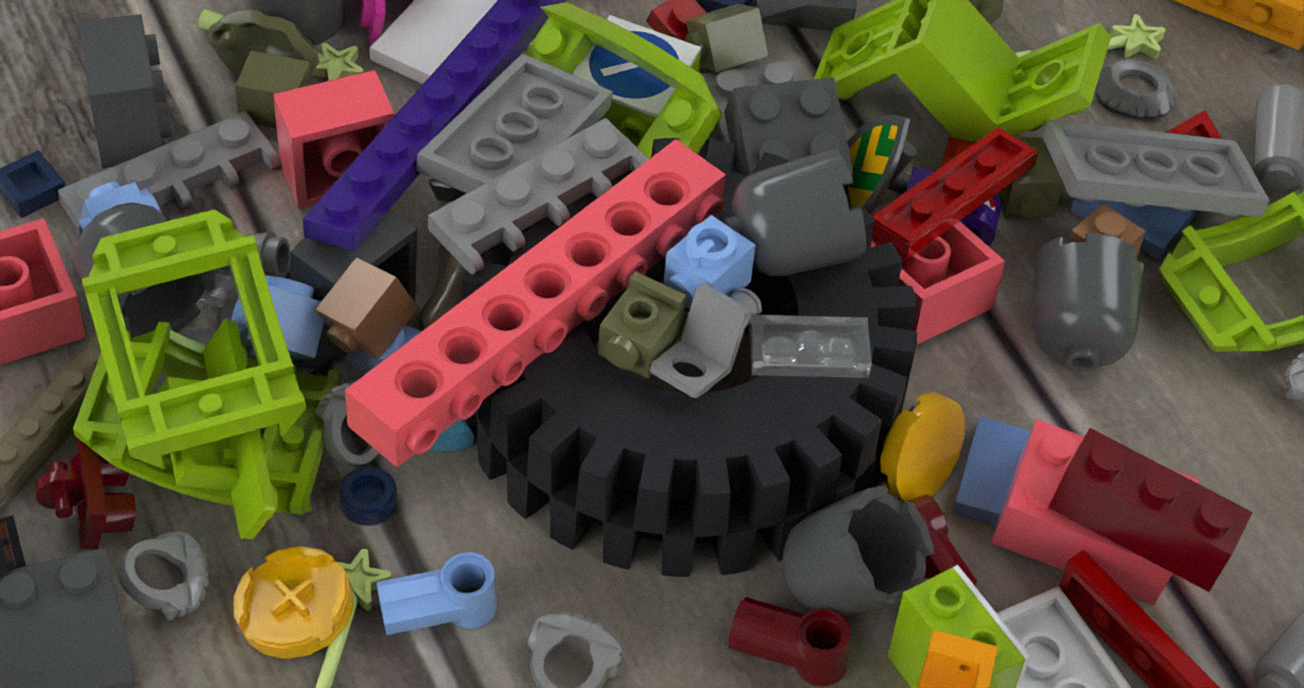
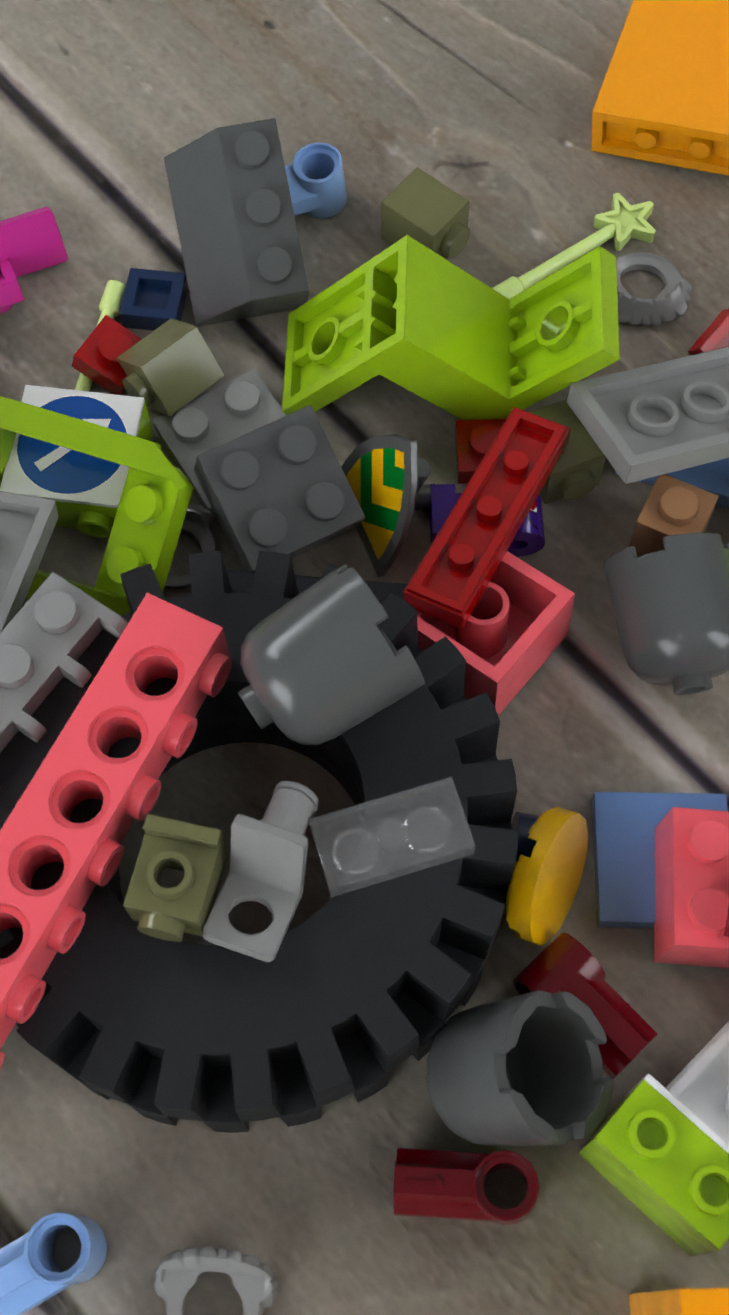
camera: 10 degrees left, 15 degrees up
light blue brick [664,215,756,309] -> none

